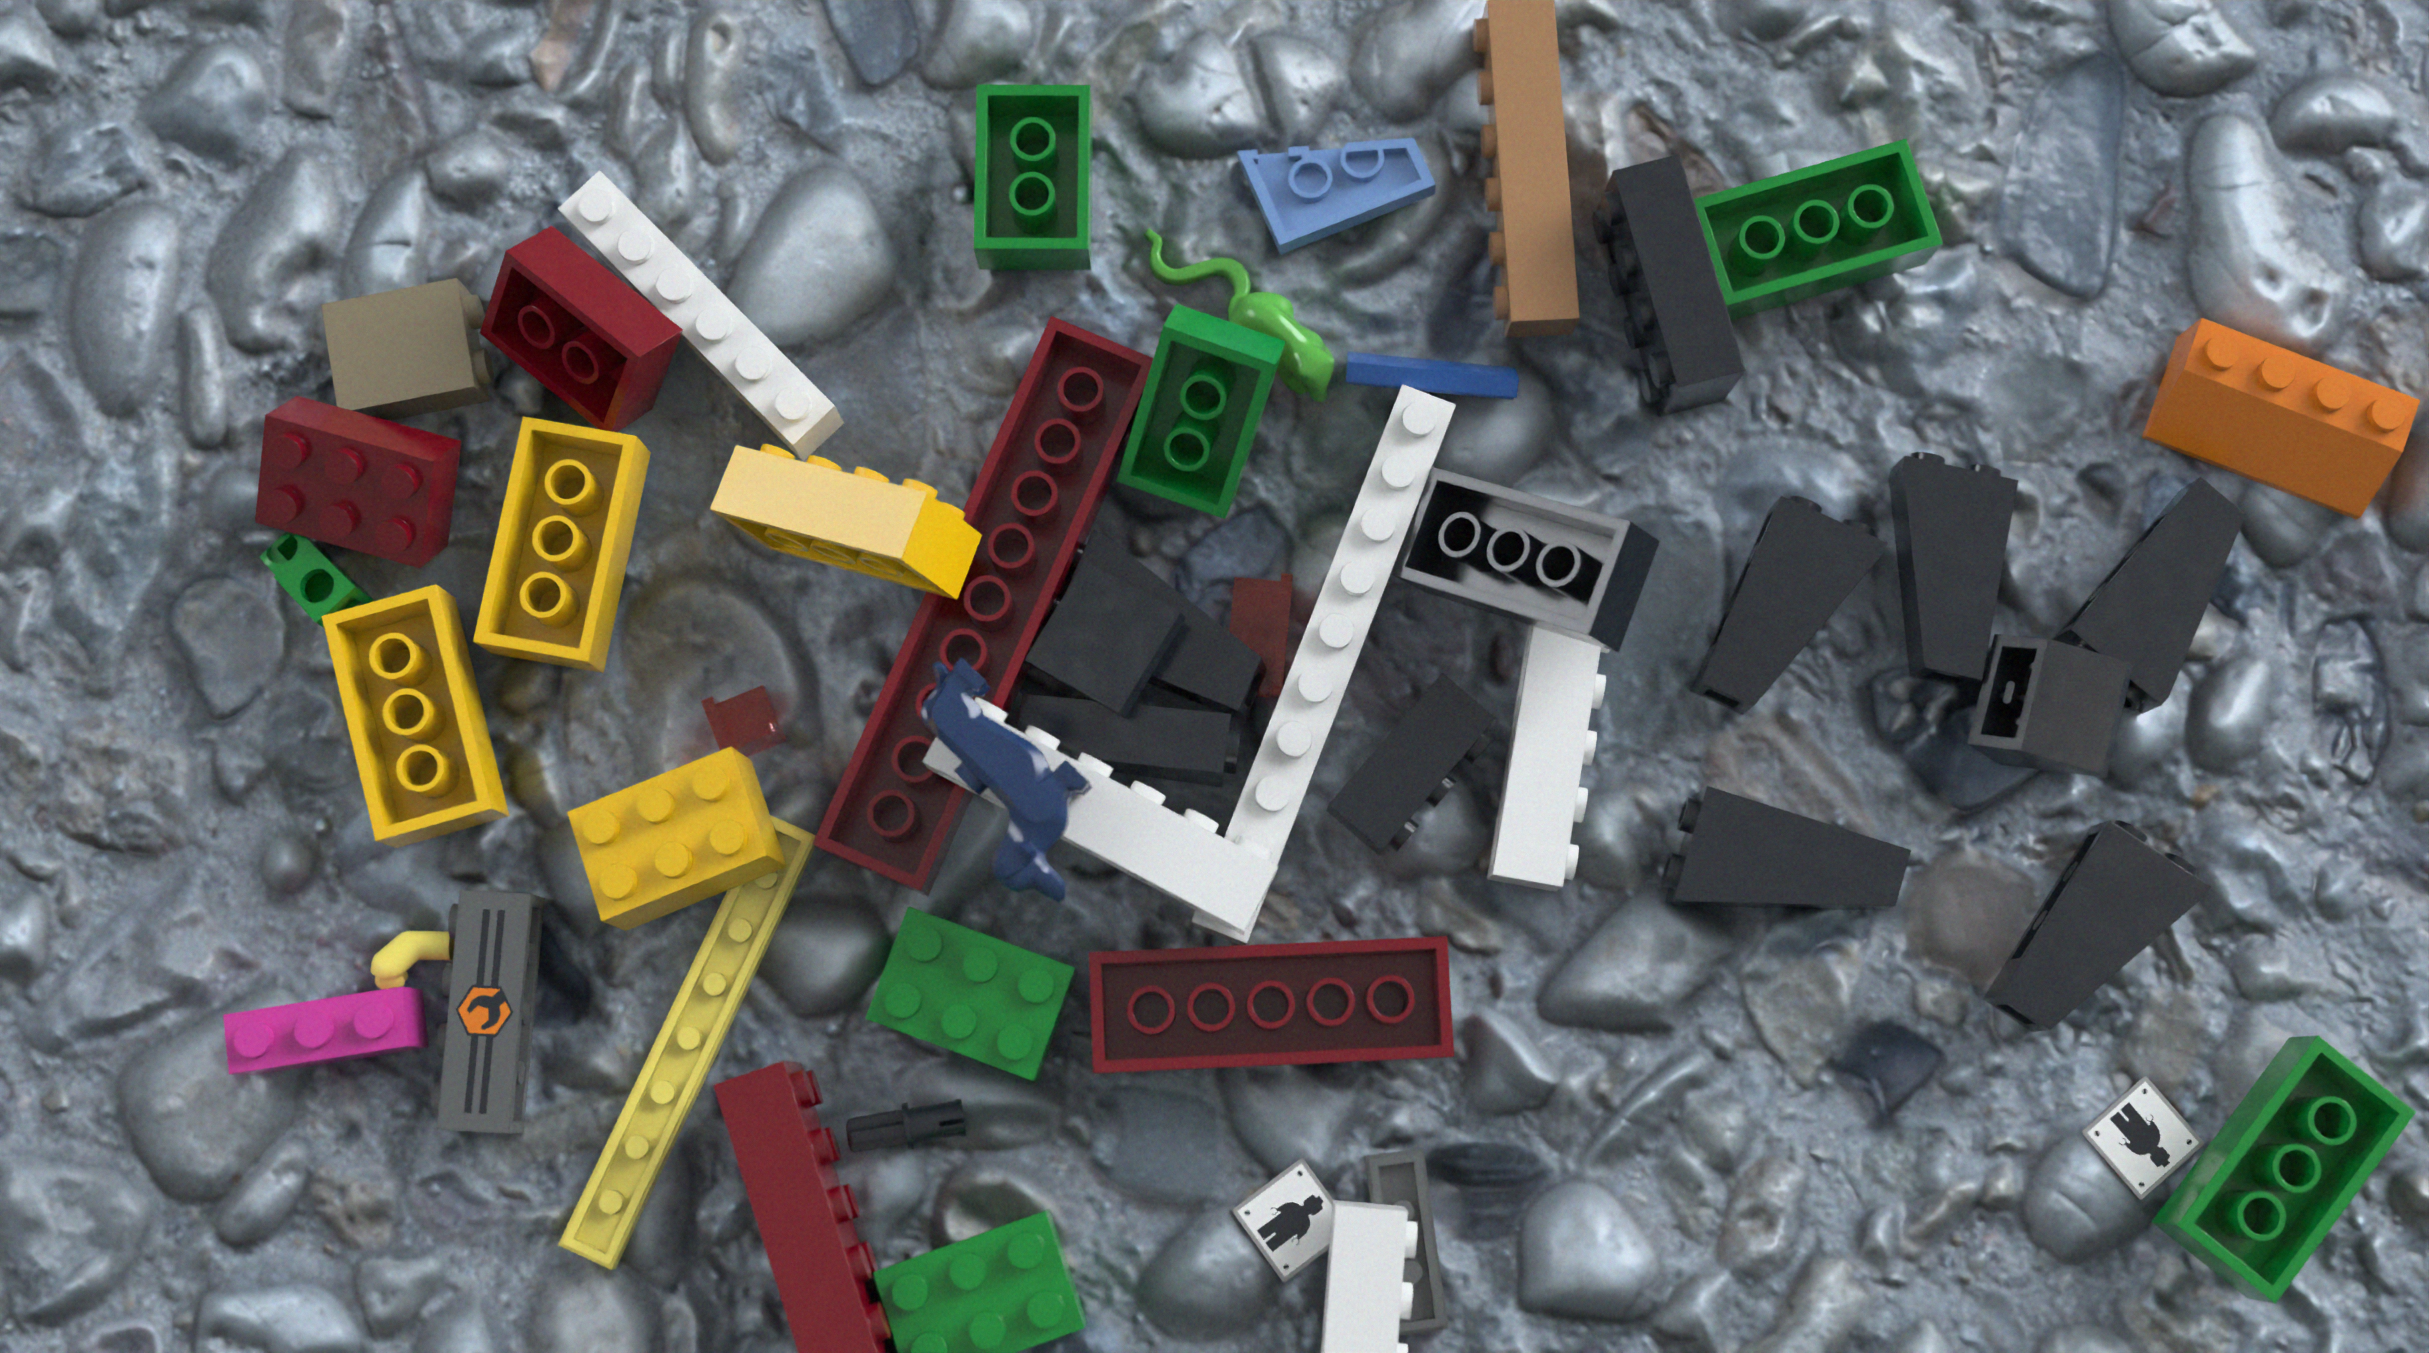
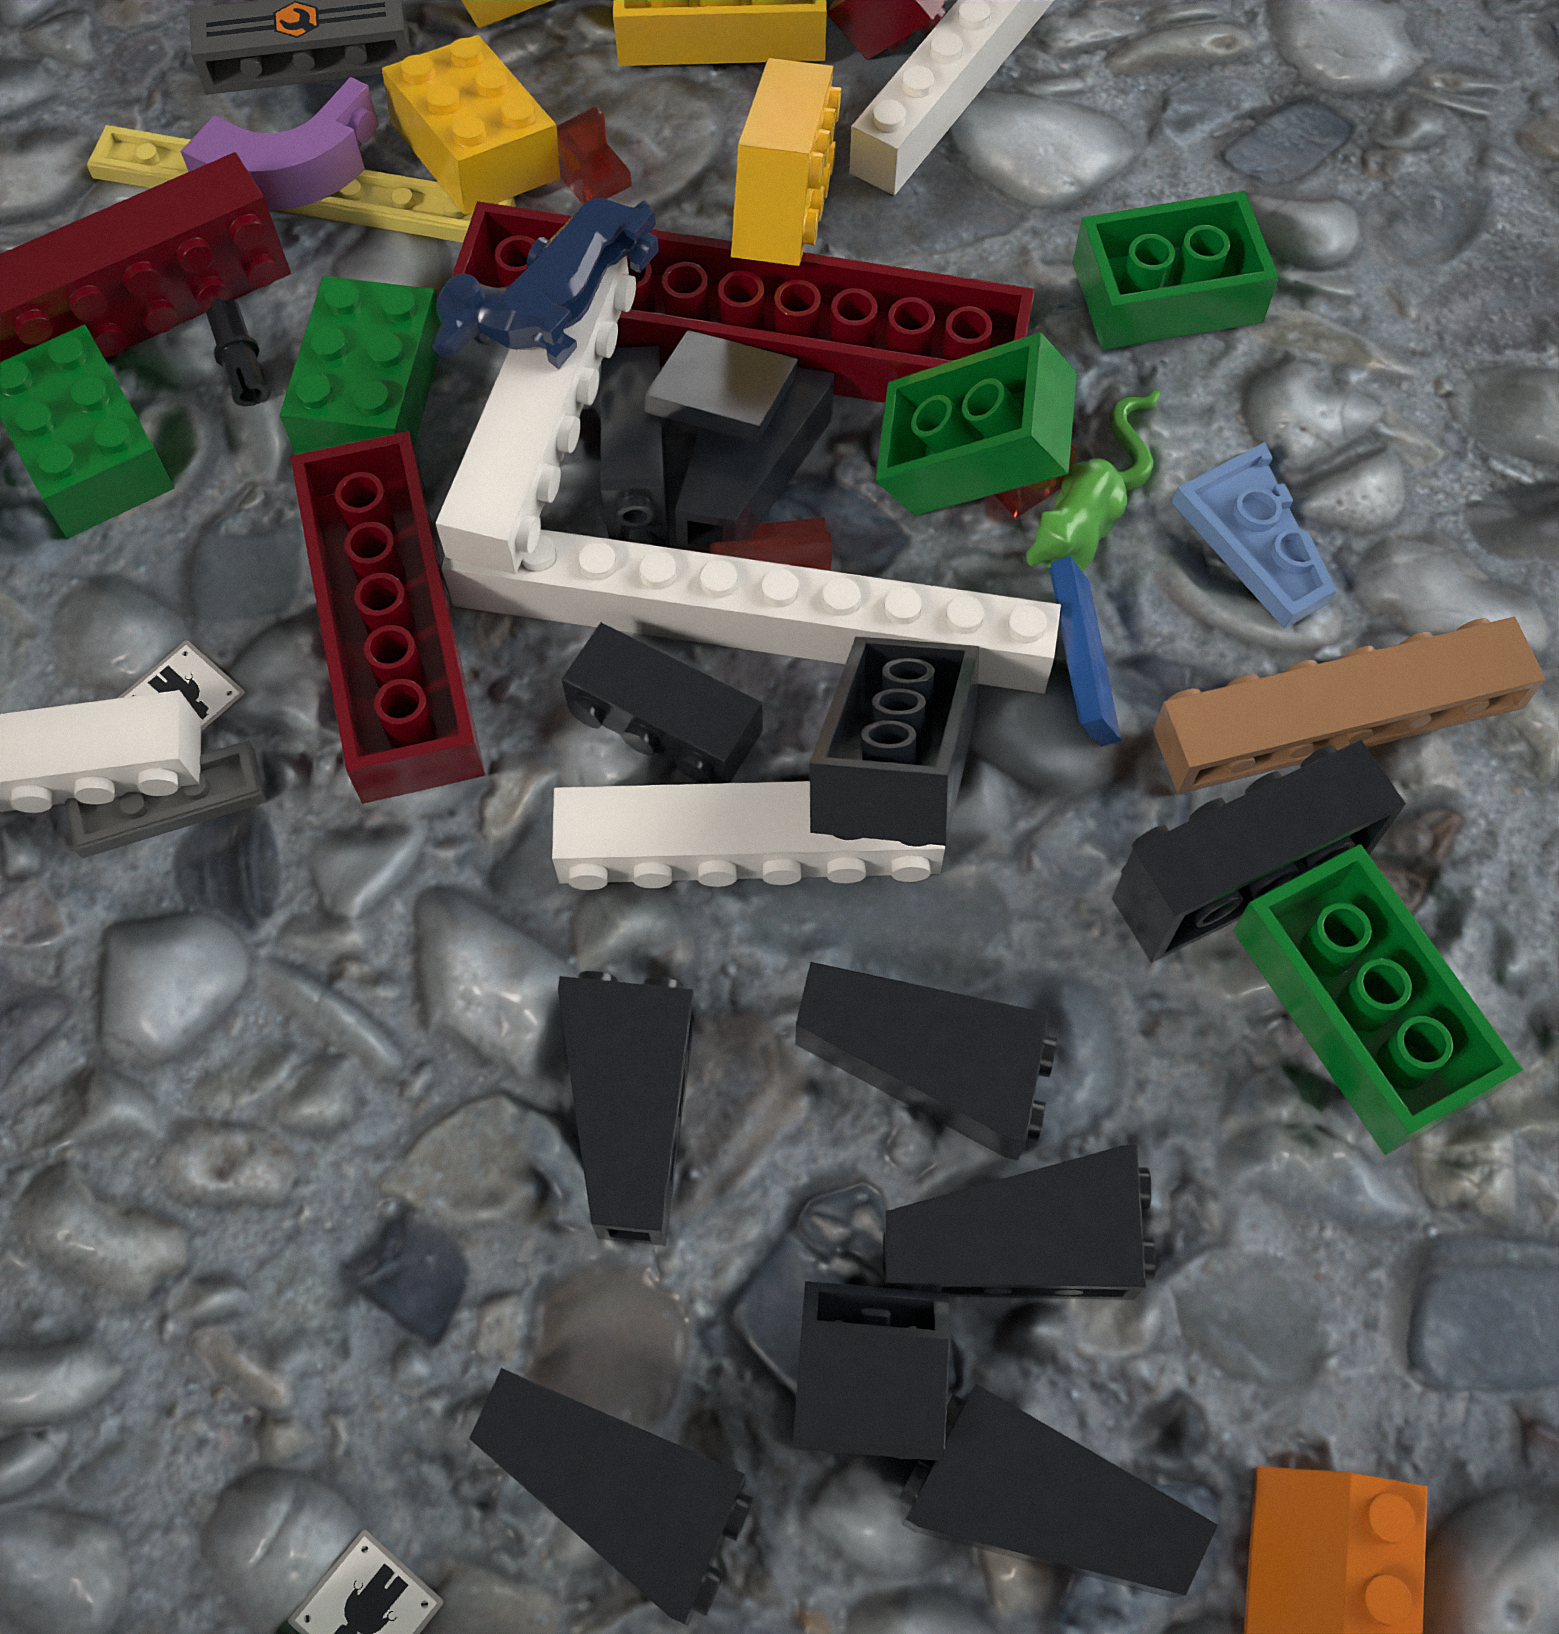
camera: 80 degrees right, 15 degrees down
none -> medium lavender arch [180,77,379,211]

